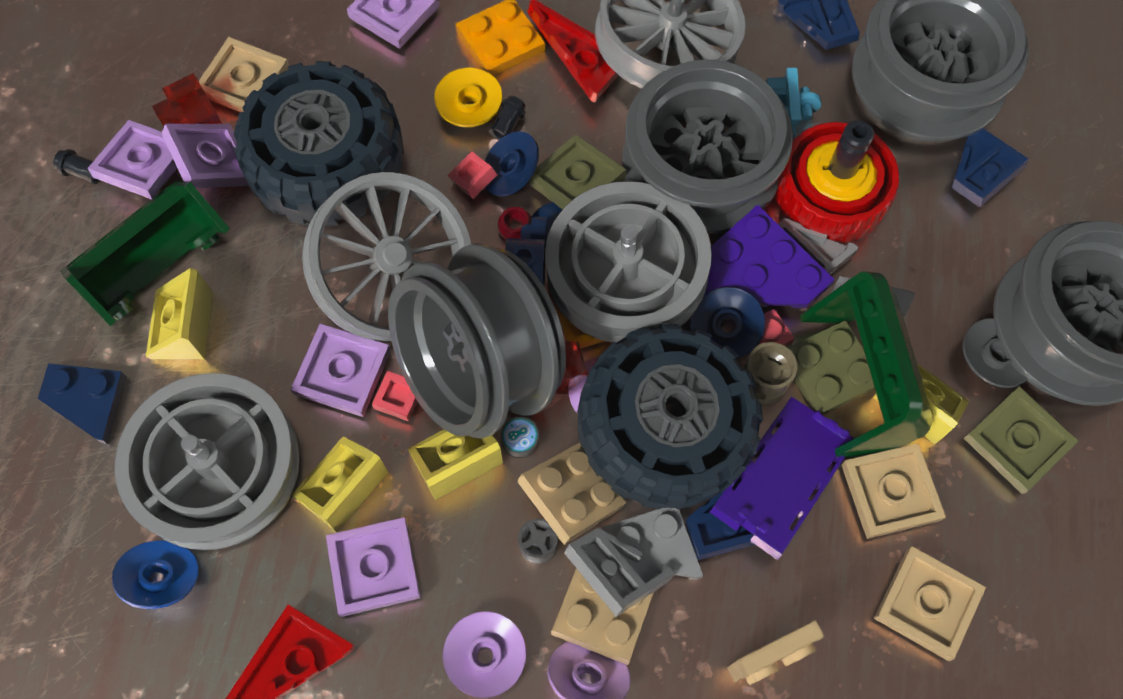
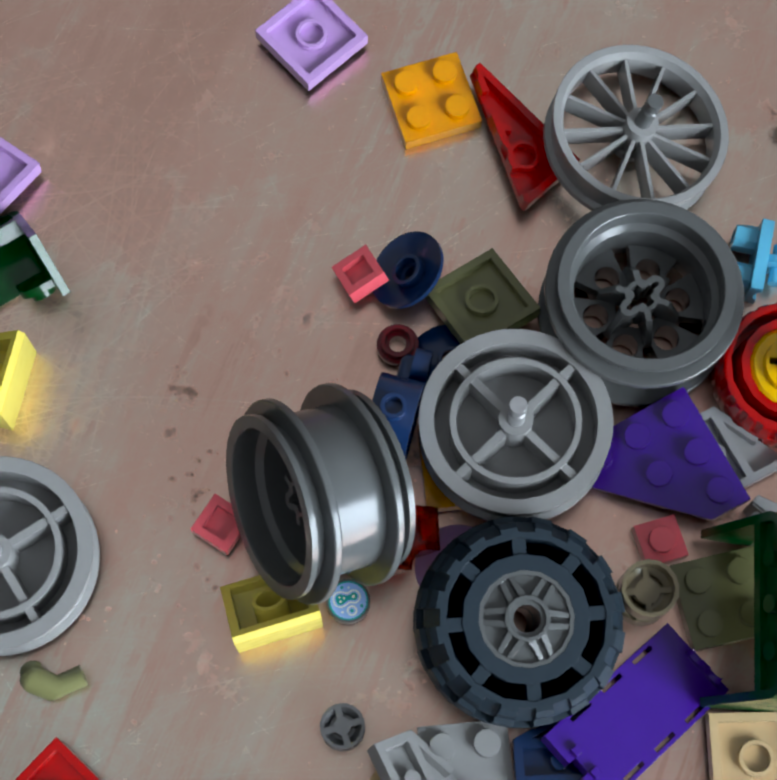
camera: 10 degrees right, 5 degrees up
clear red brick [152,73,222,127] -> none
lavender plate [161,124,249,188] -> none
tan plate [194,37,289,112] -> none
black wheel [234,61,404,227] -> none
lavender plate [290,324,391,417] -> none
light yellow slope [291,436,388,532] -> none
light grey wheel [302,172,471,341] -> none
lavender plate [326,517,421,617] -> none
yellow dish [434,68,502,127] -> none
black pin [489,96,526,140] -> none
tan plate [517,442,626,545] -> none
dark blue dish [690,287,765,360] -> none
none -> olive arm [19,661,88,701]

